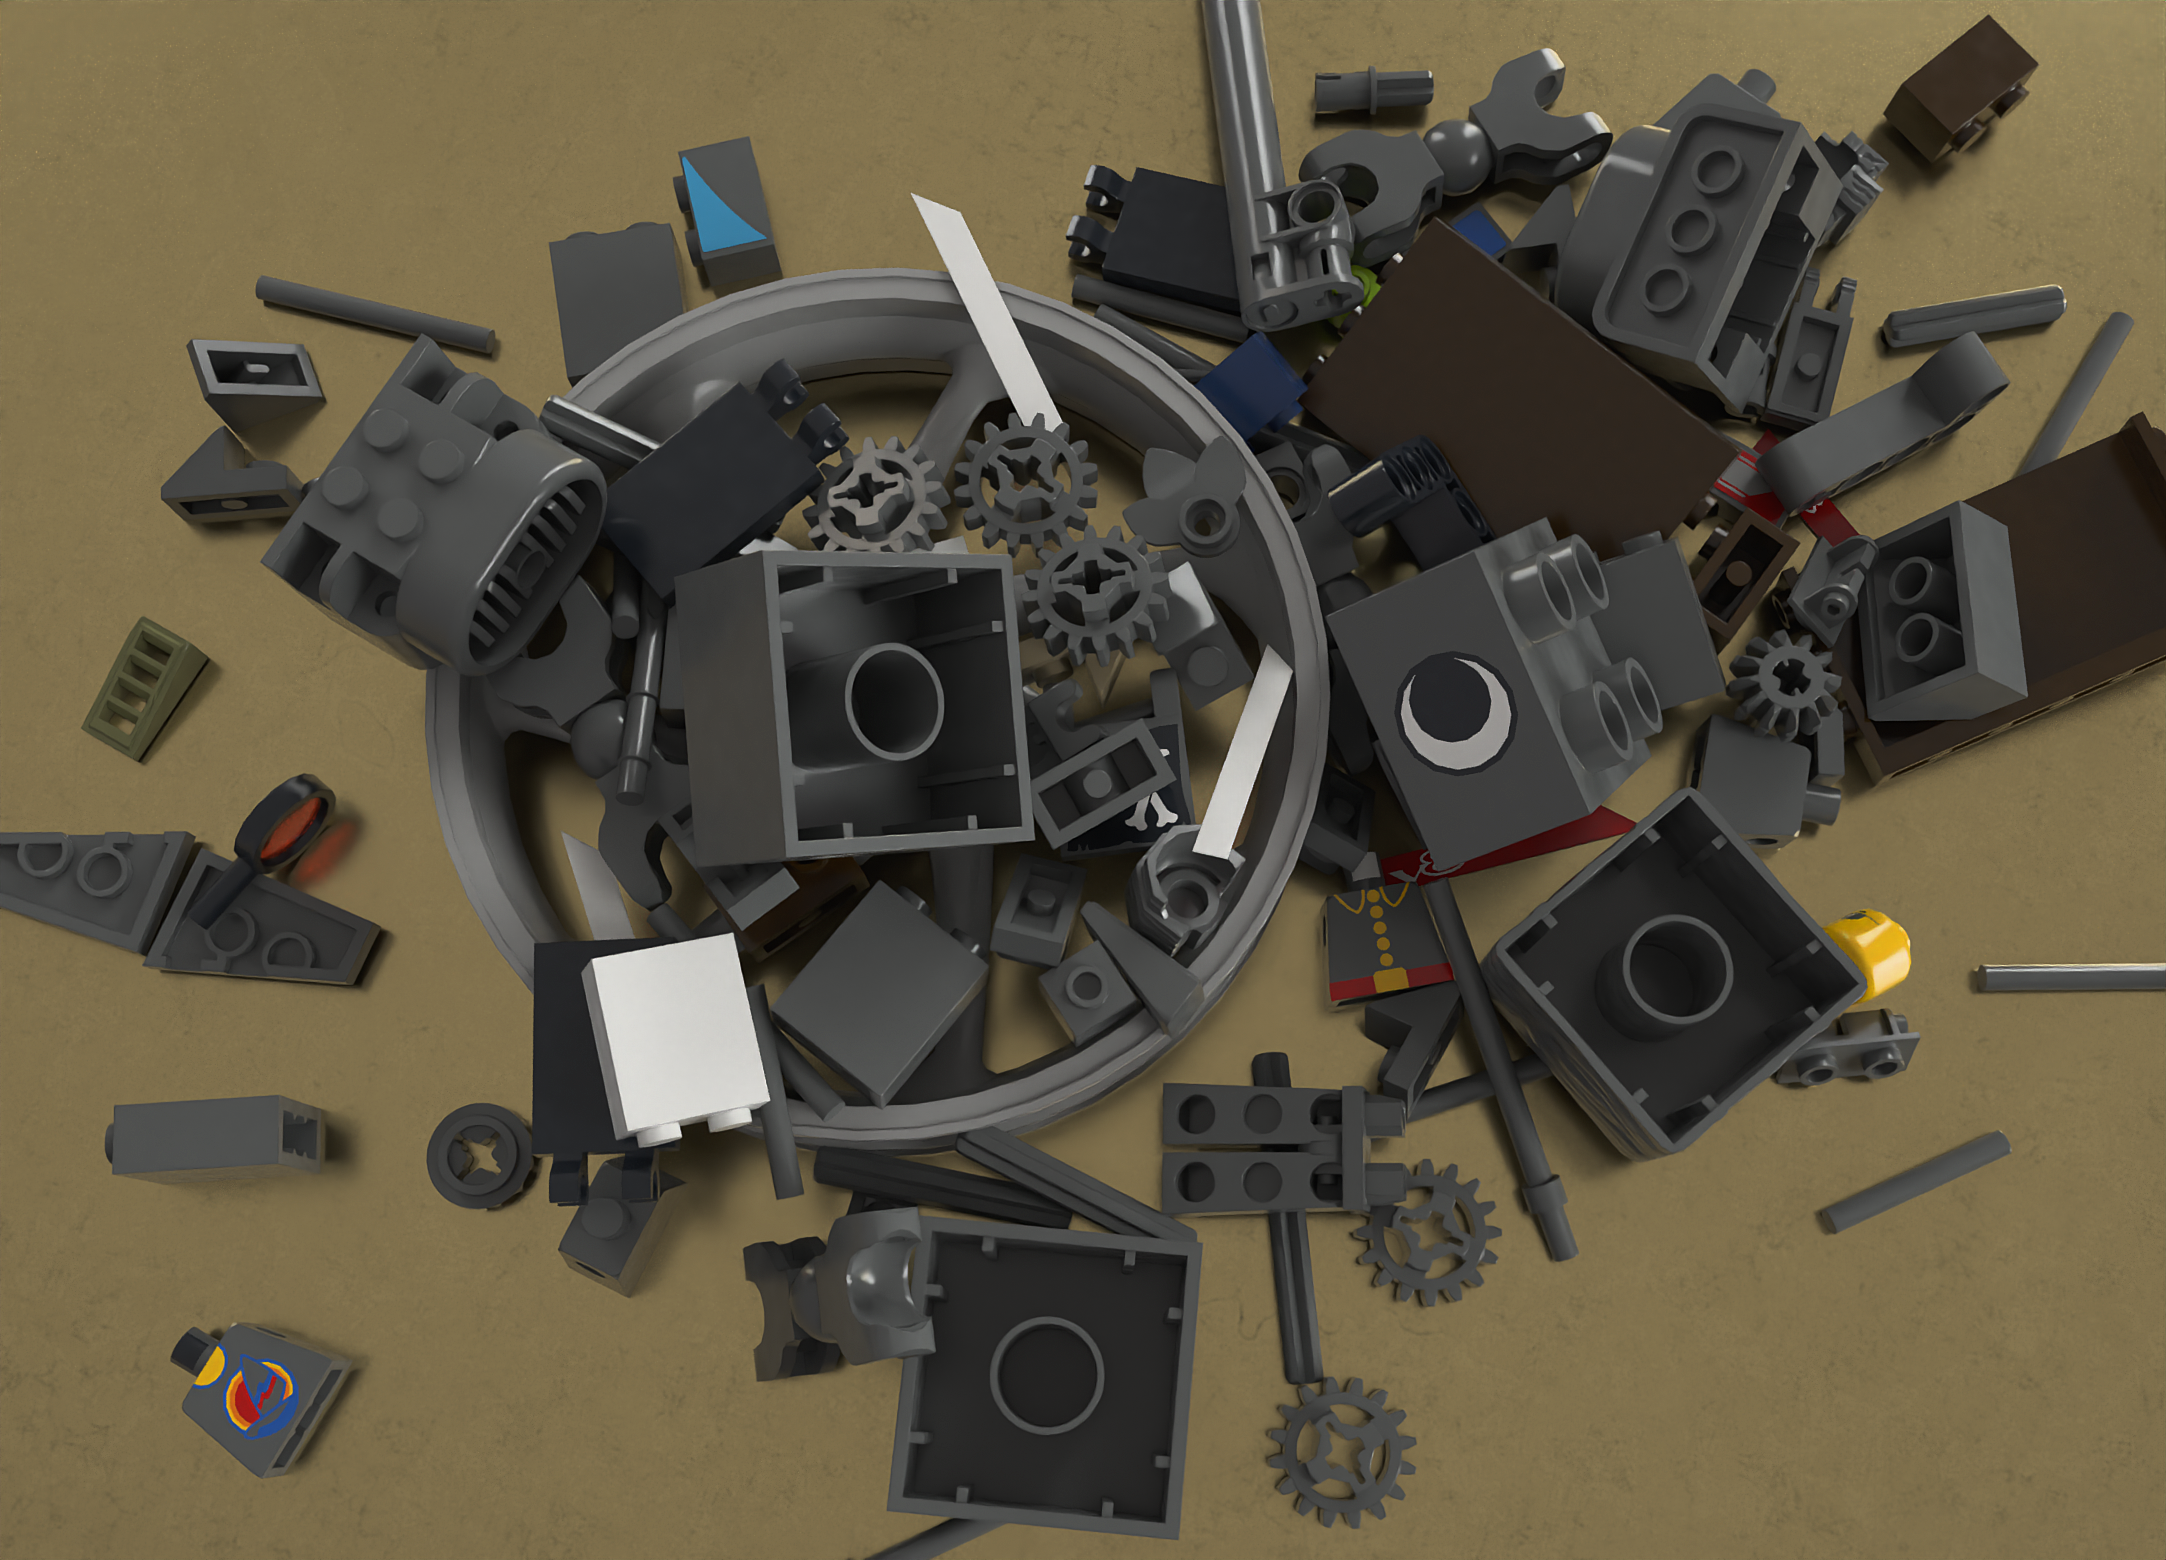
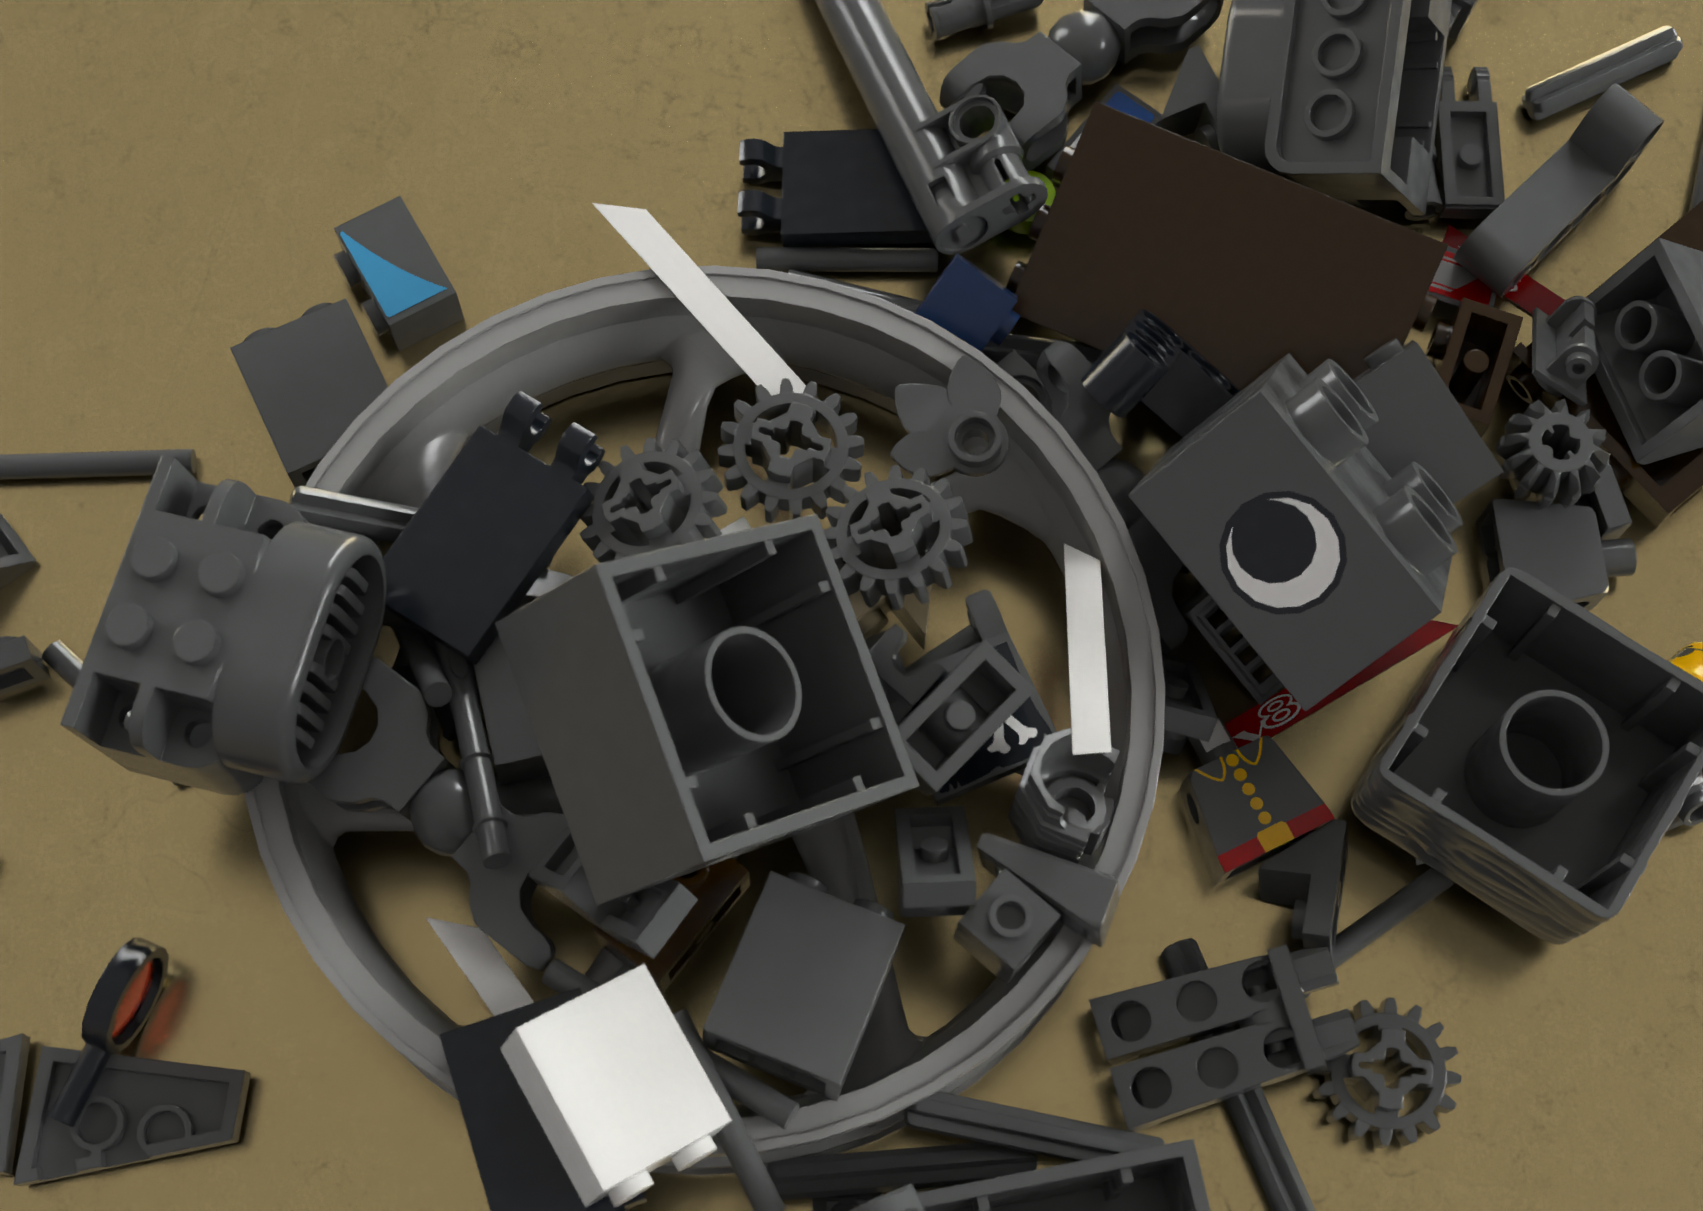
camera: 20 degrees left, 5 degrees down
dark grey slope [1152,561,1255,711] -> none
dark grey bar [1423,877,1579,1262] -> none

